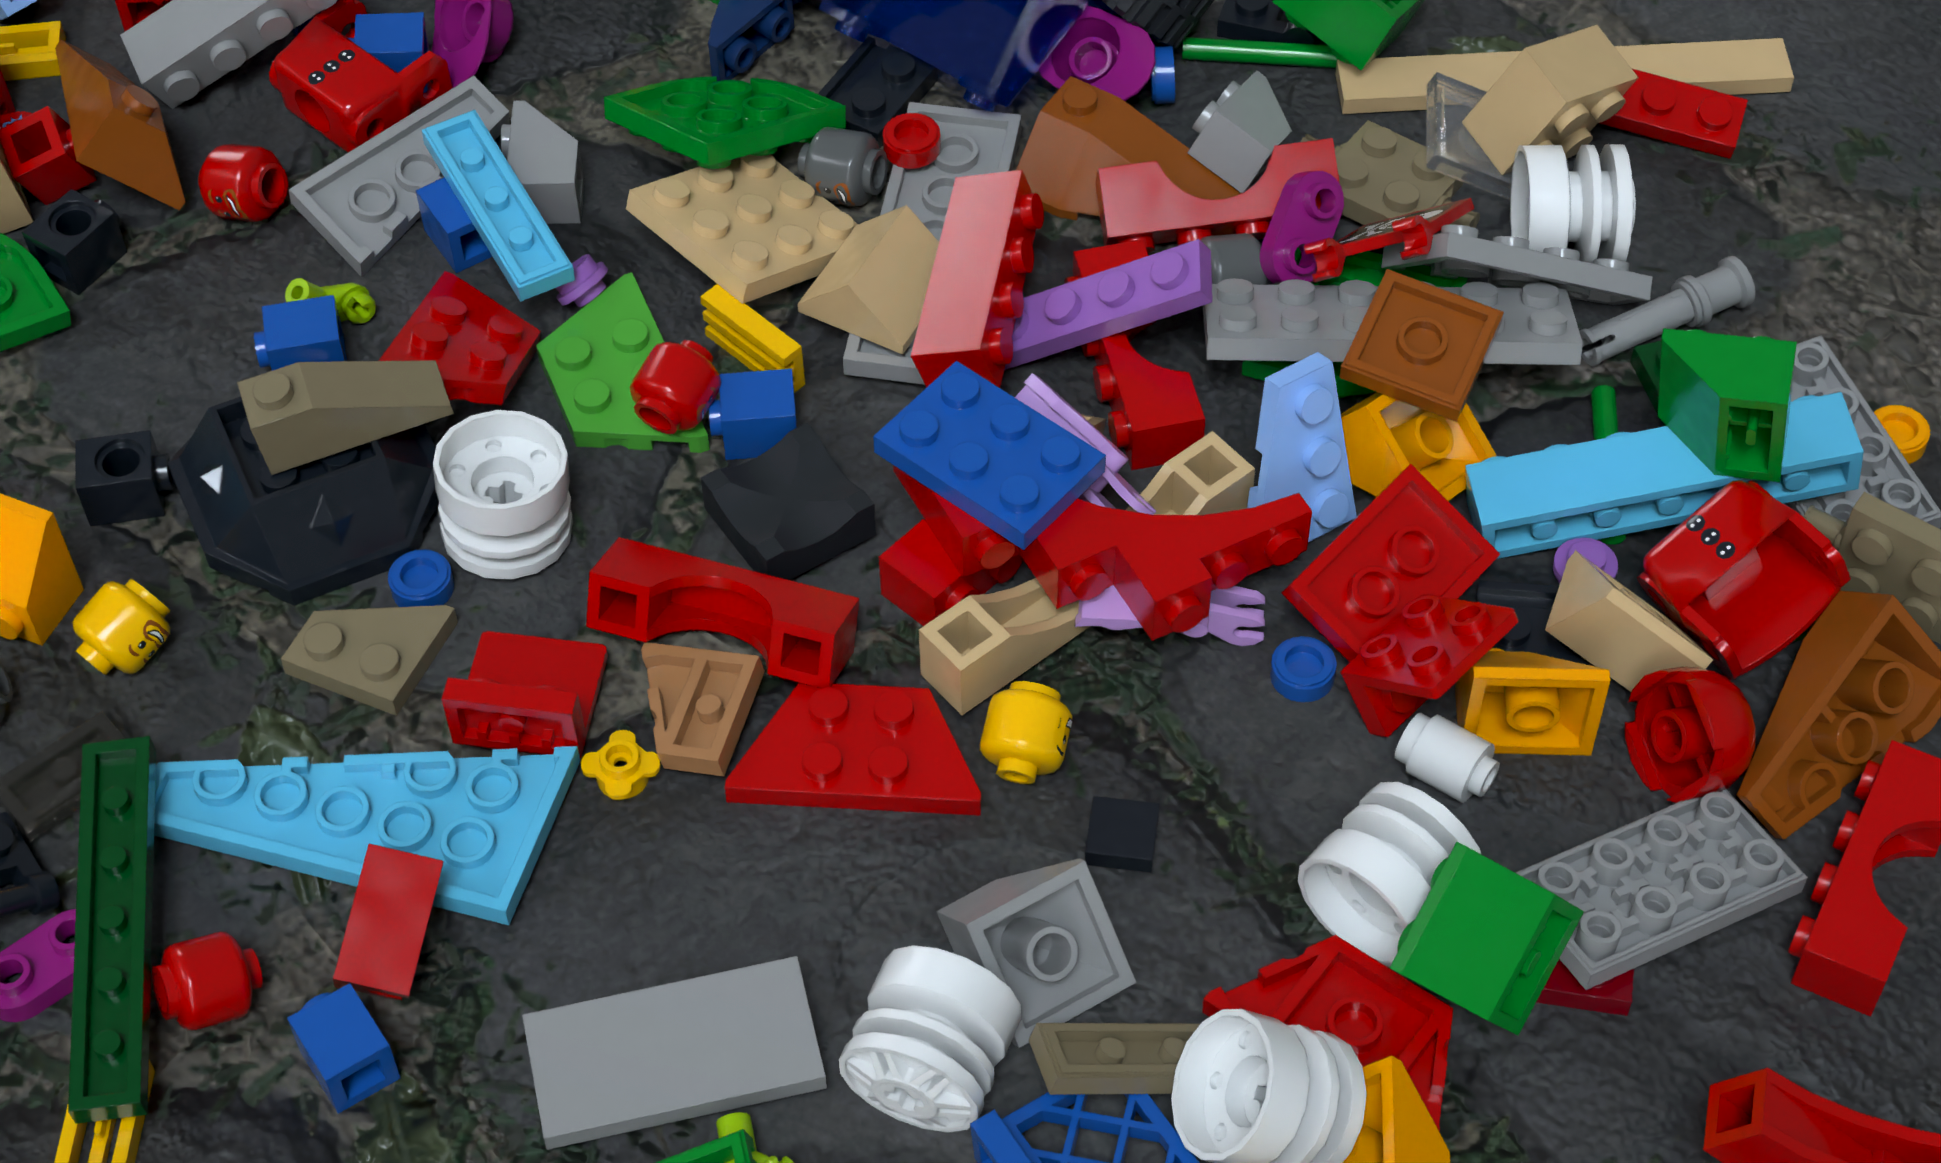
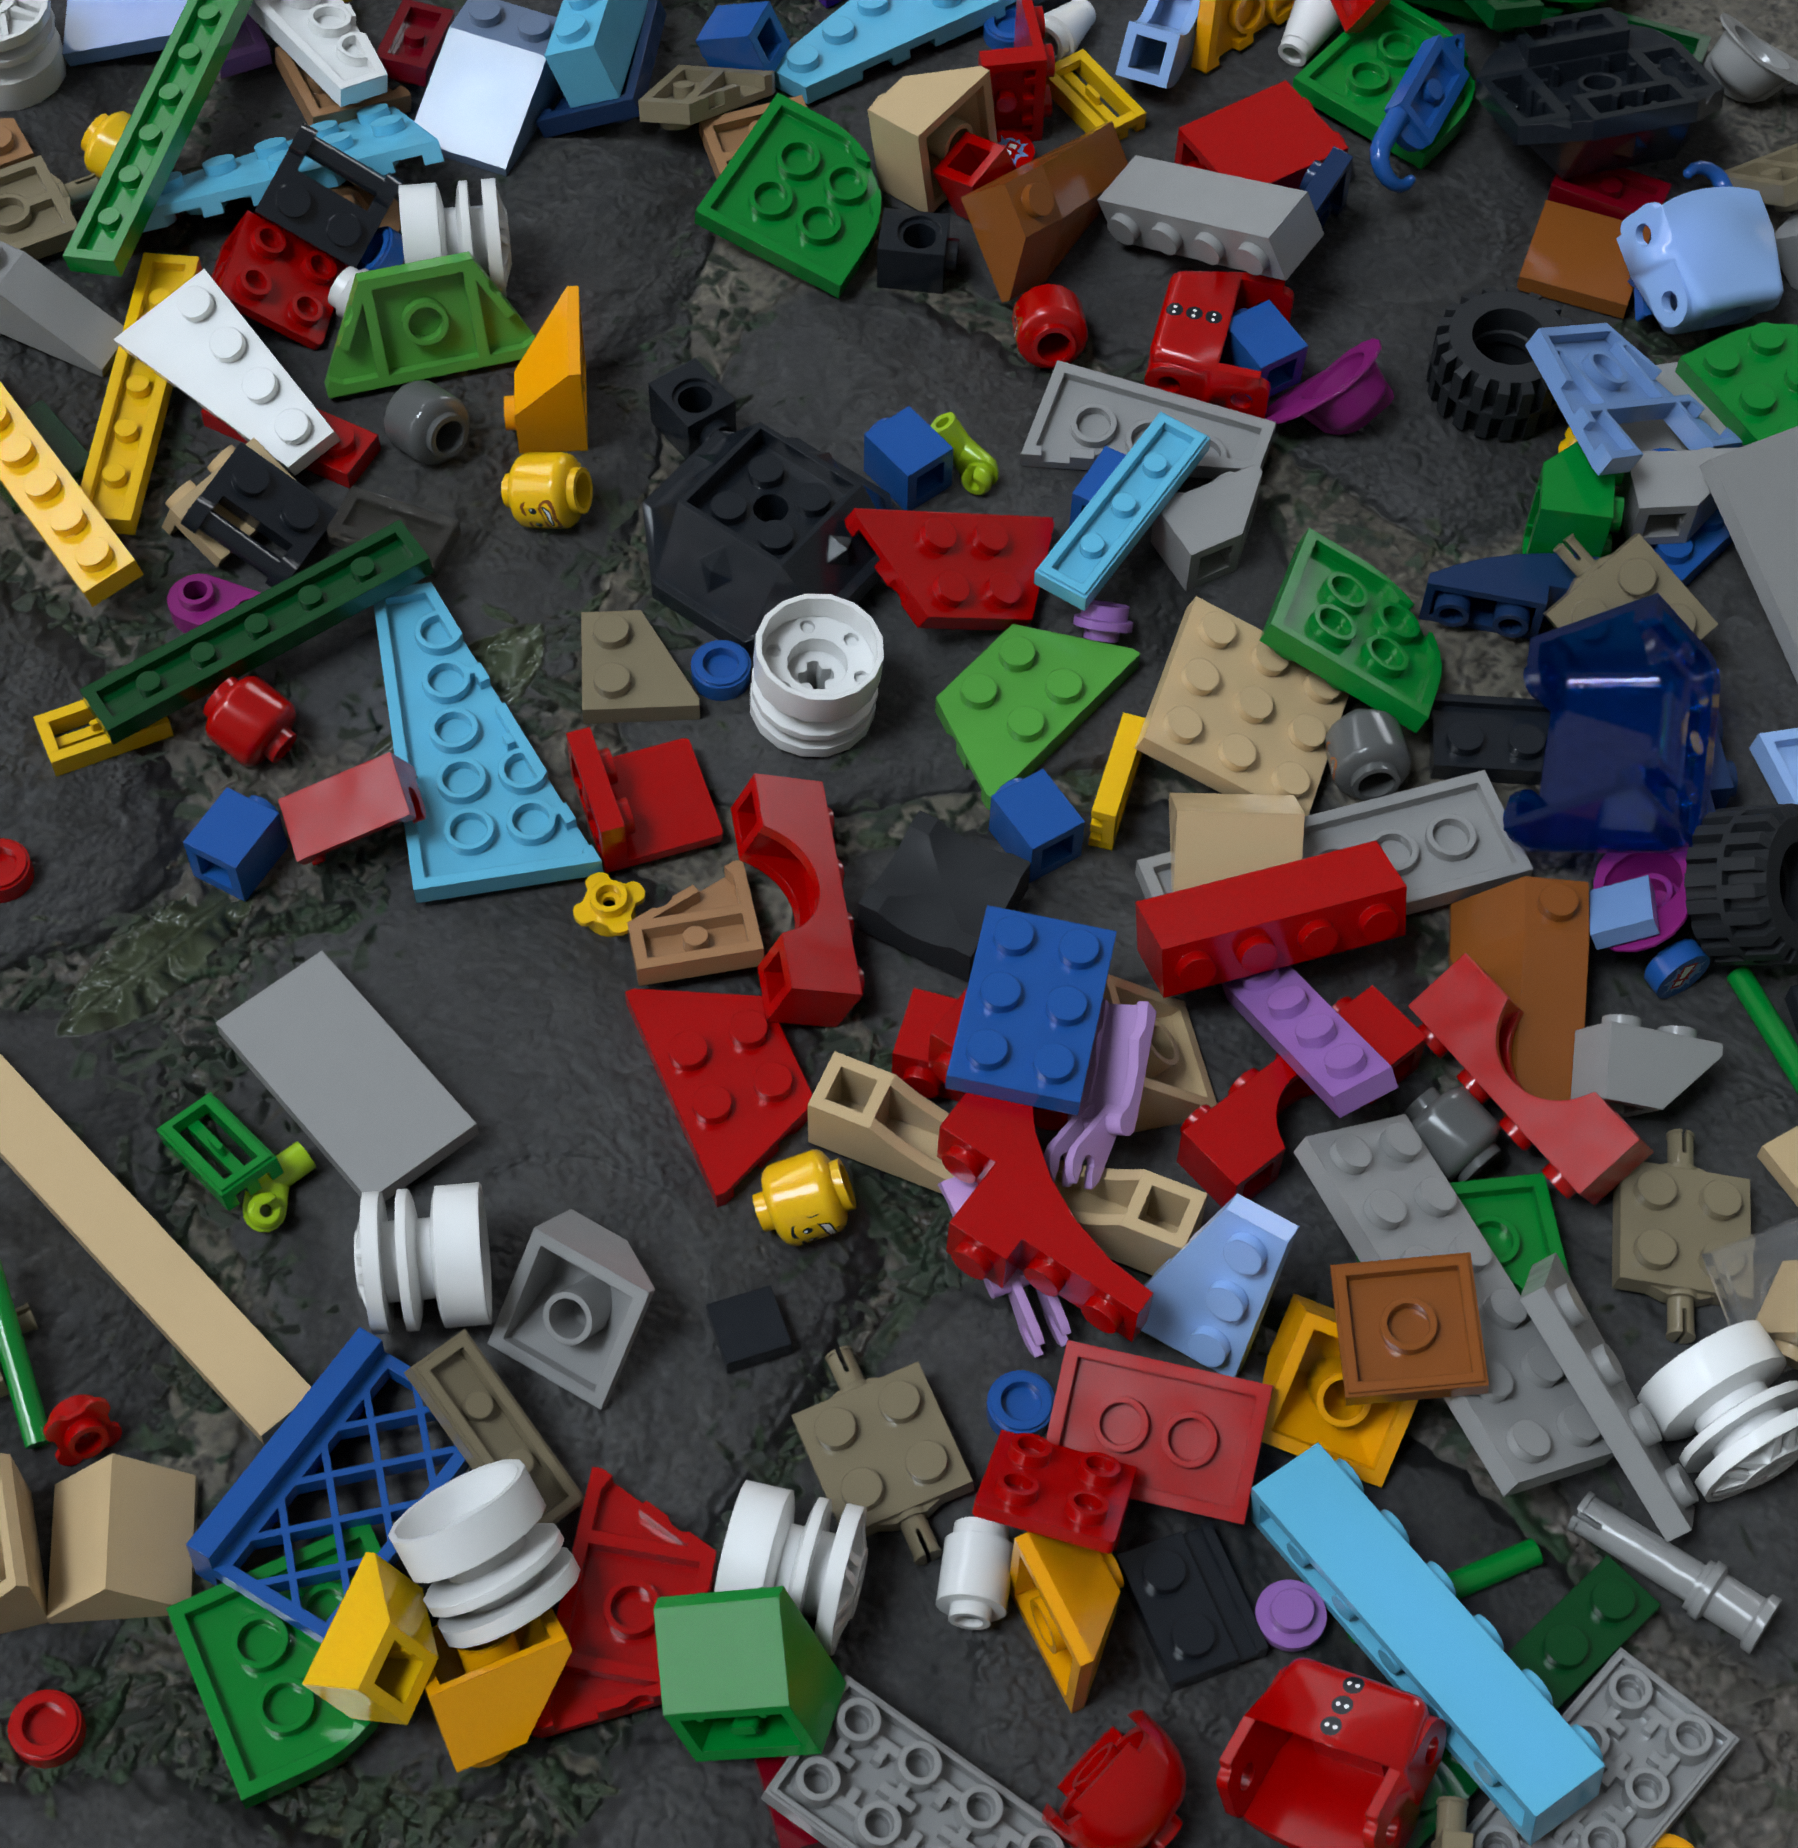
camera: 60 degrees right, 5 degrees up
dark tan slope [237,360,454,475] -> none
red head [630,340,721,434] -> none
red tile [883,113,941,169] -> none
magenta plate [1260,171,1344,285] -> none
red flag [1304,198,1475,282] -> none
tan slope [1545,550,1713,692] -> none
green slope [1658,328,1797,482] -> none
none -> dark tan plate [791,1345,974,1566]
none -> medium blue tile [1589,875,1660,950]

